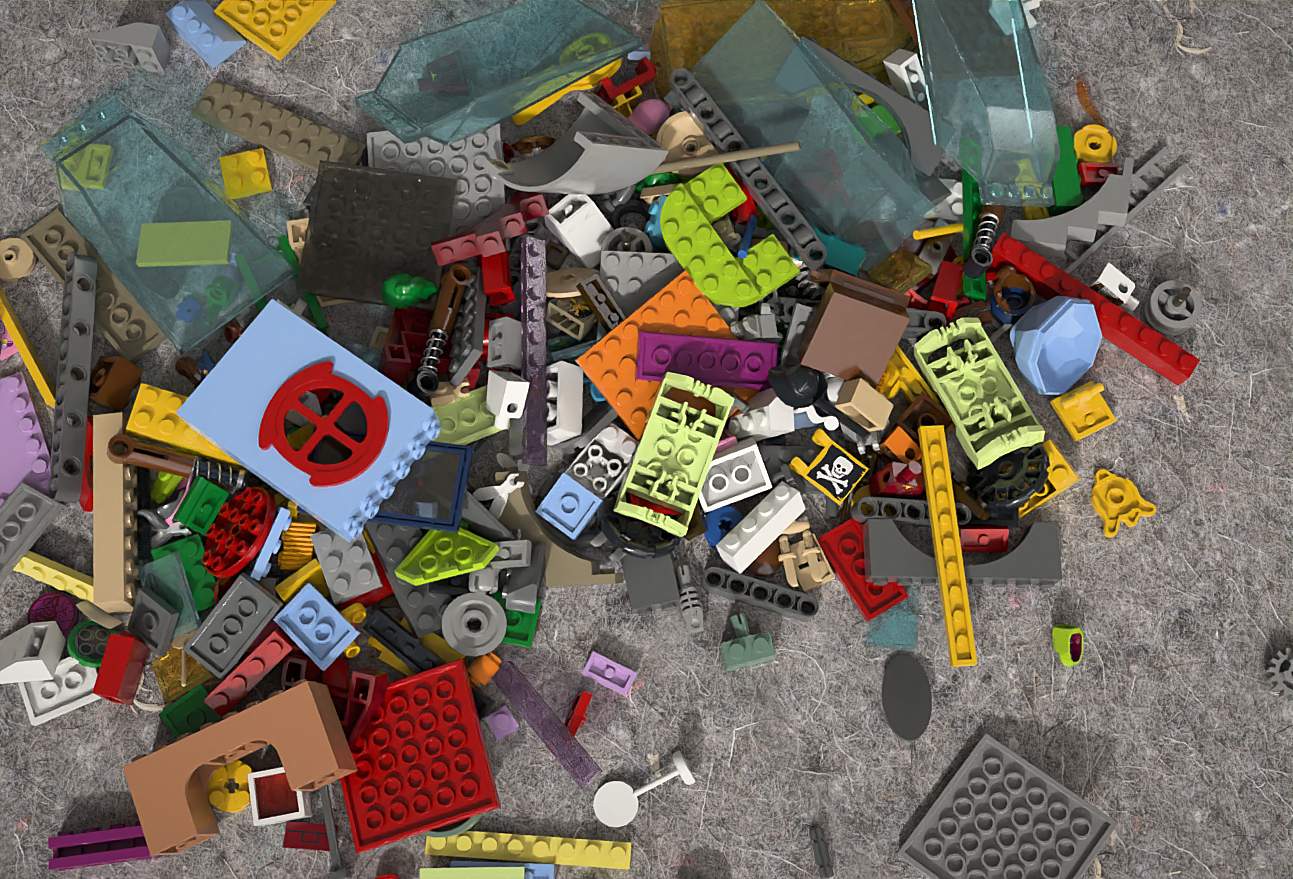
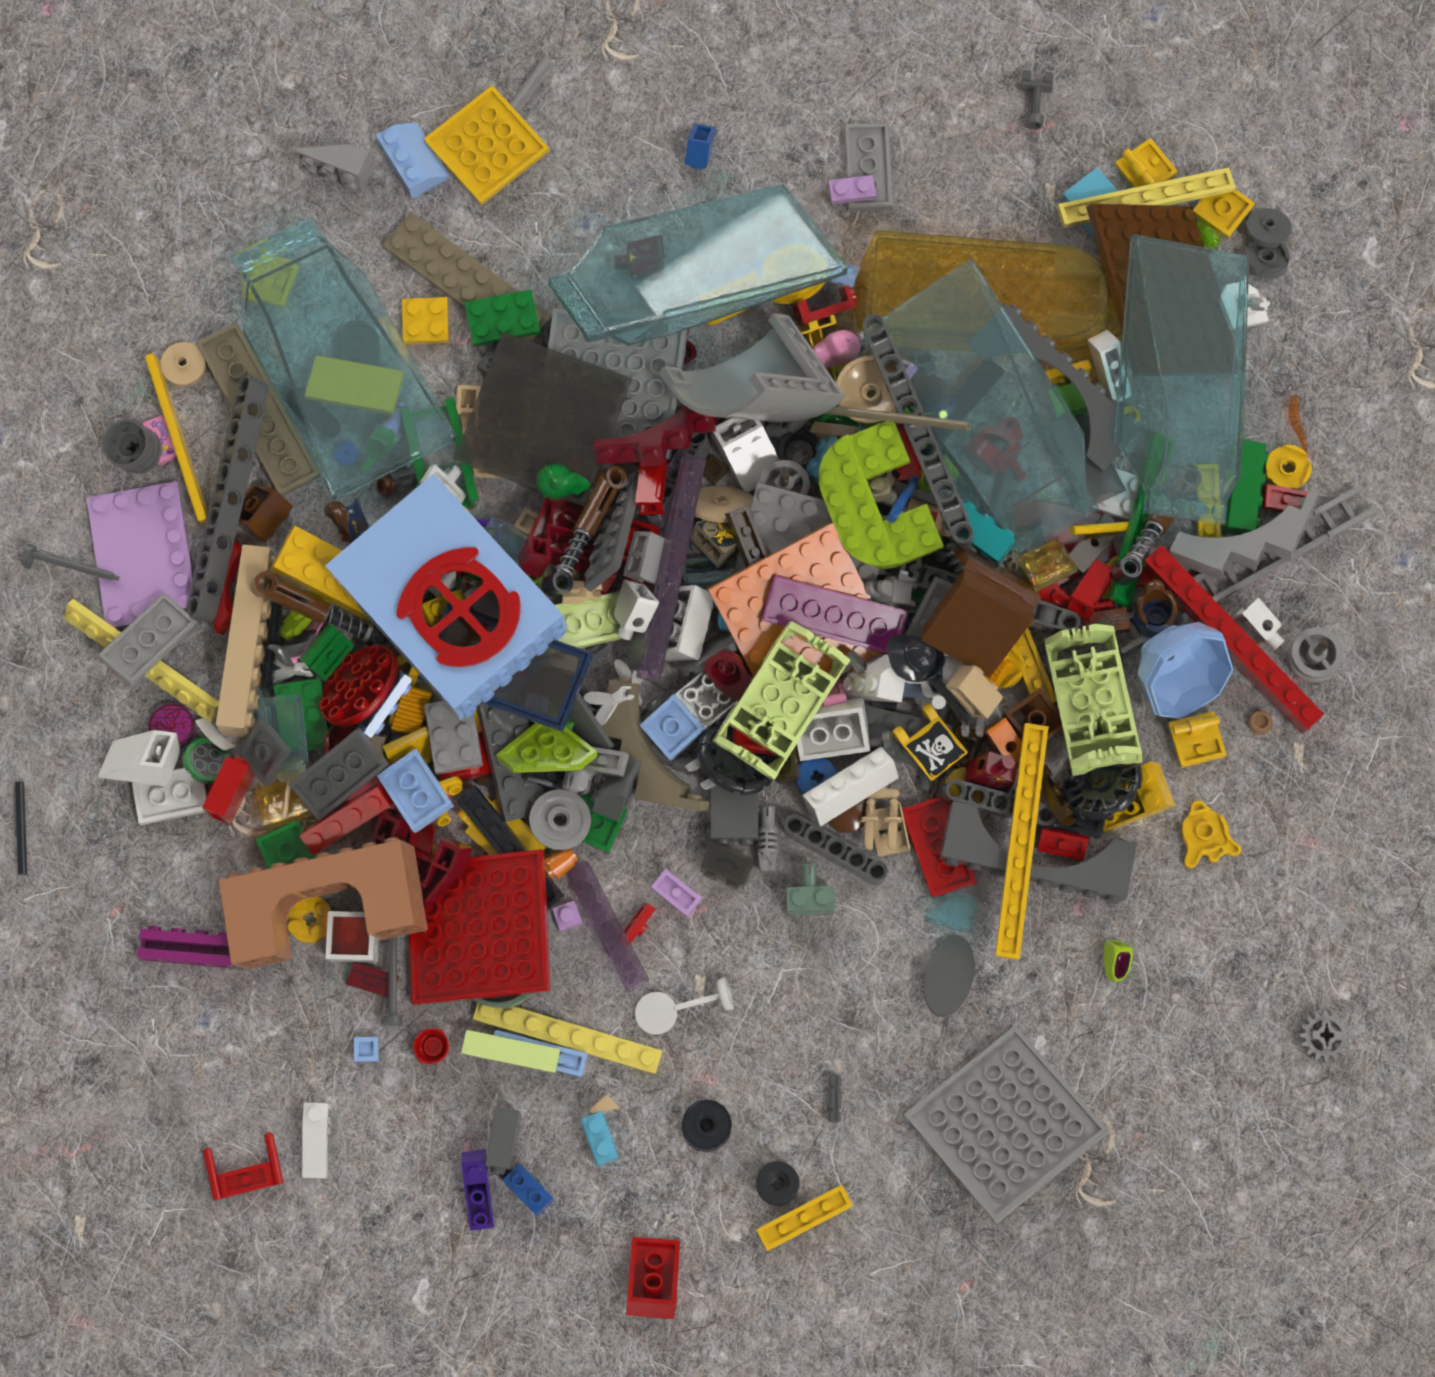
camera: 15 degrees right, 5 degrees up
reddish brown dish [511,135,556,154] -> none
none -> green plate [465,289,541,347]
none -> clear smoke brick [700,841,755,890]
none -> dark red piece [705,649,752,700]
none -> medium nougat tile [1248,710,1273,735]

